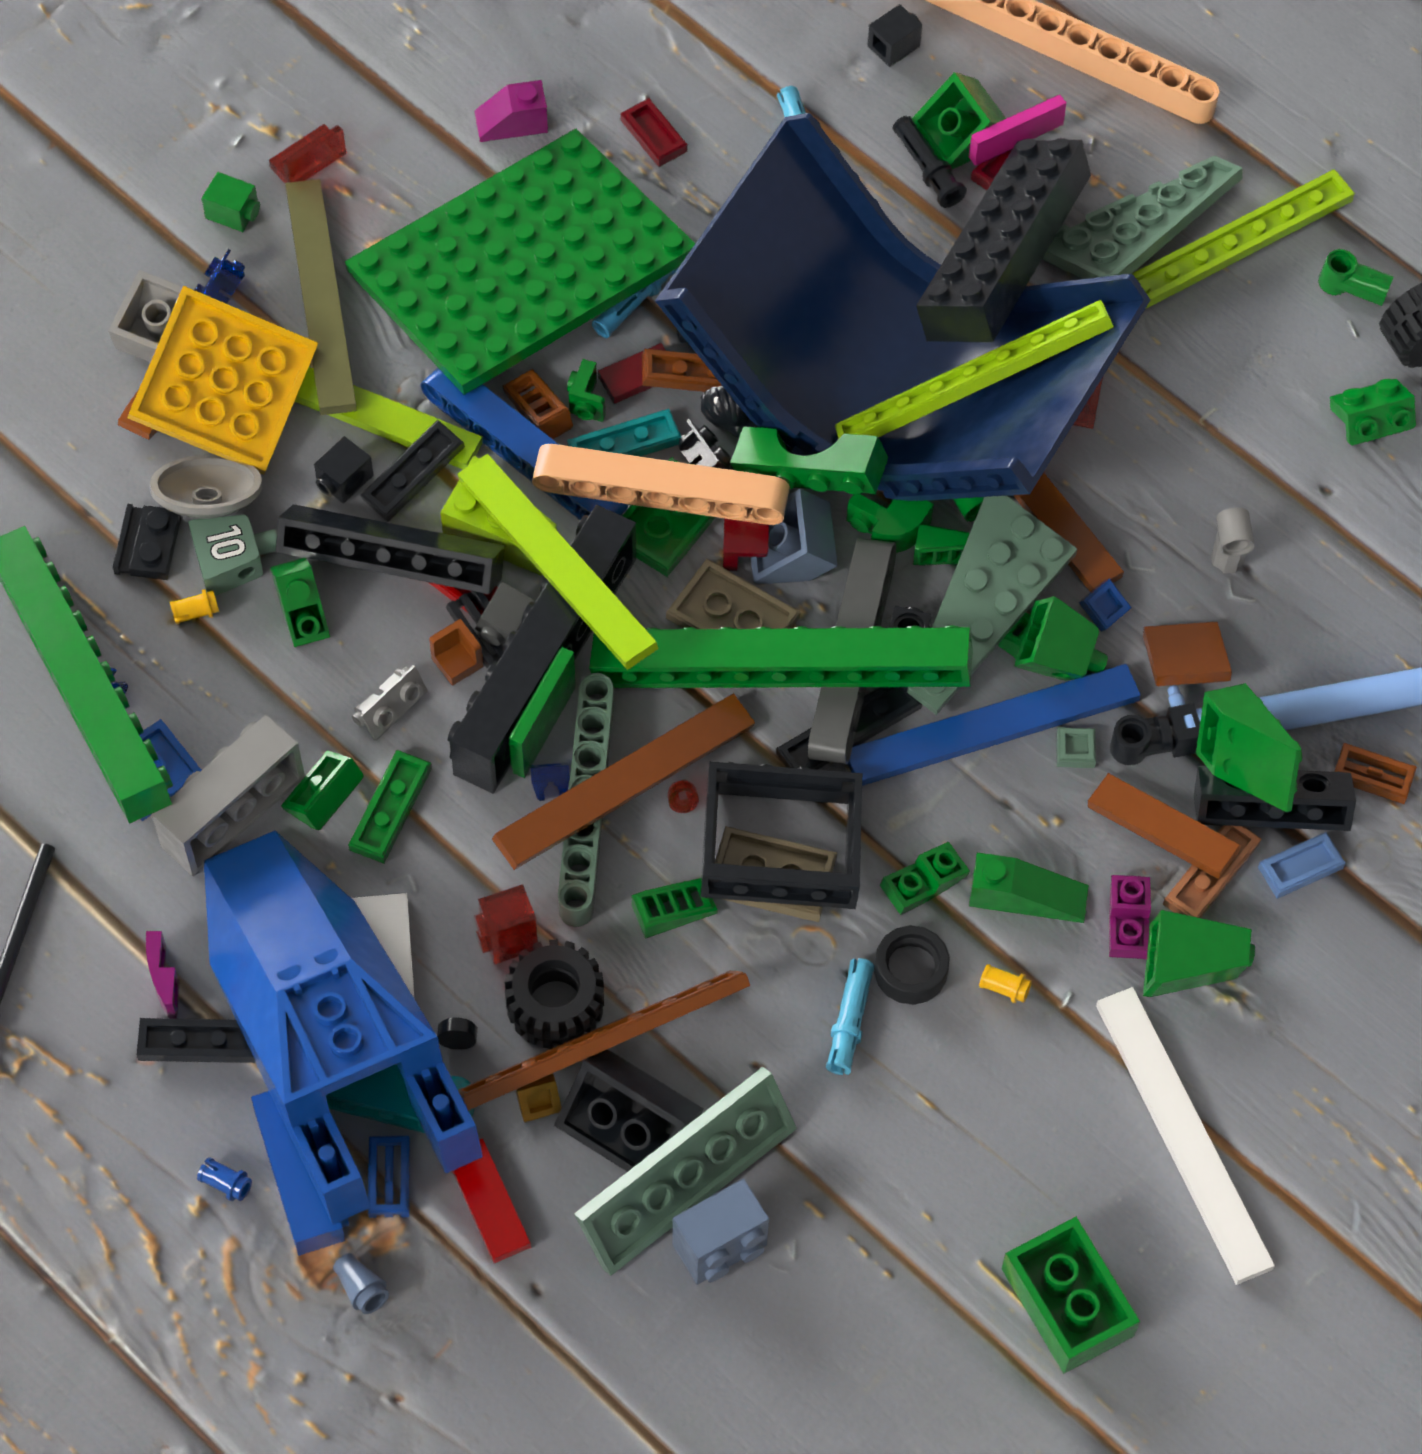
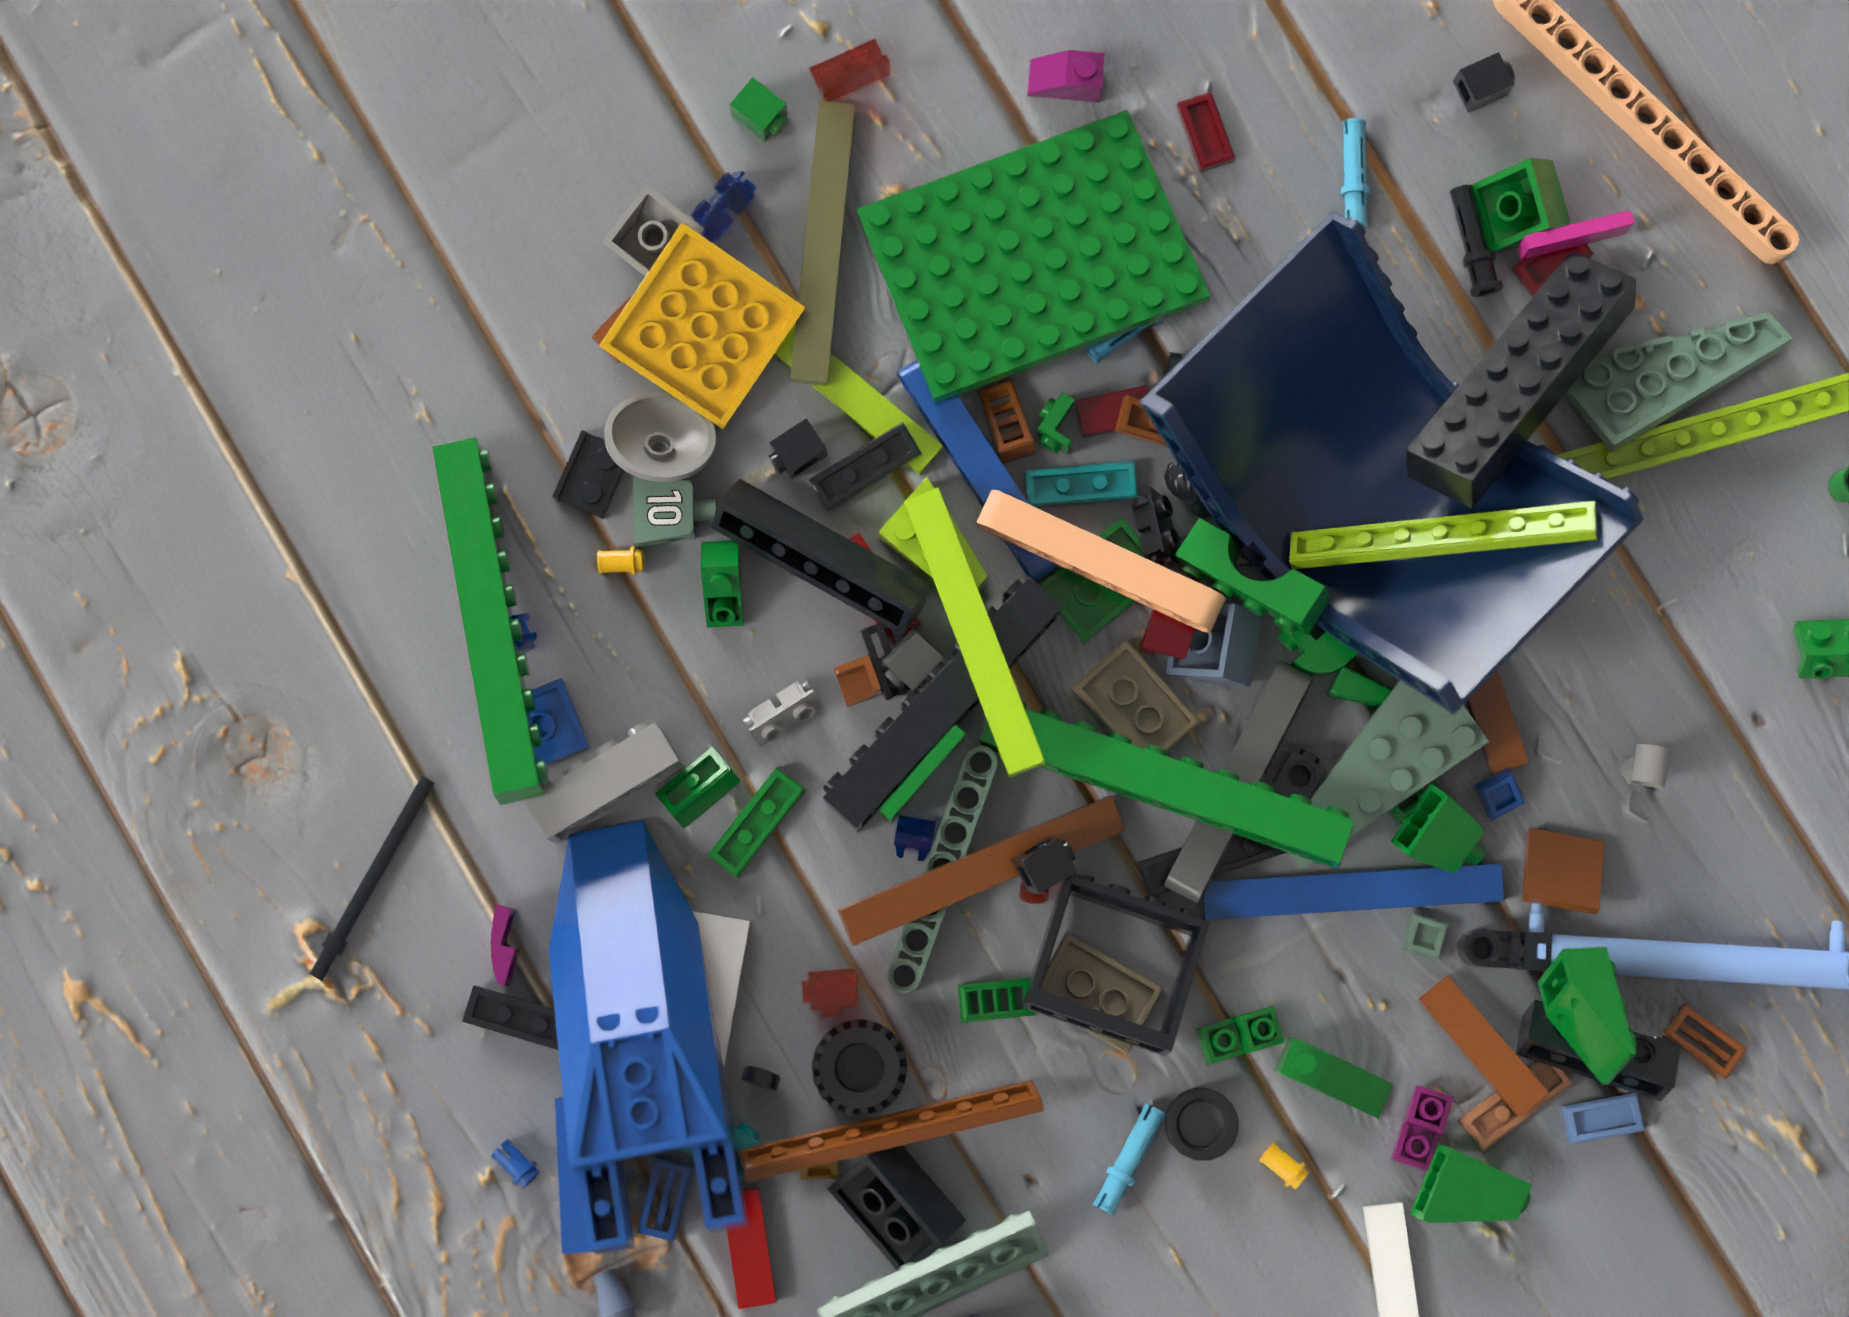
camera: 15 degrees right, 20 degrees up
none -> black brick [1011,837,1077,894]

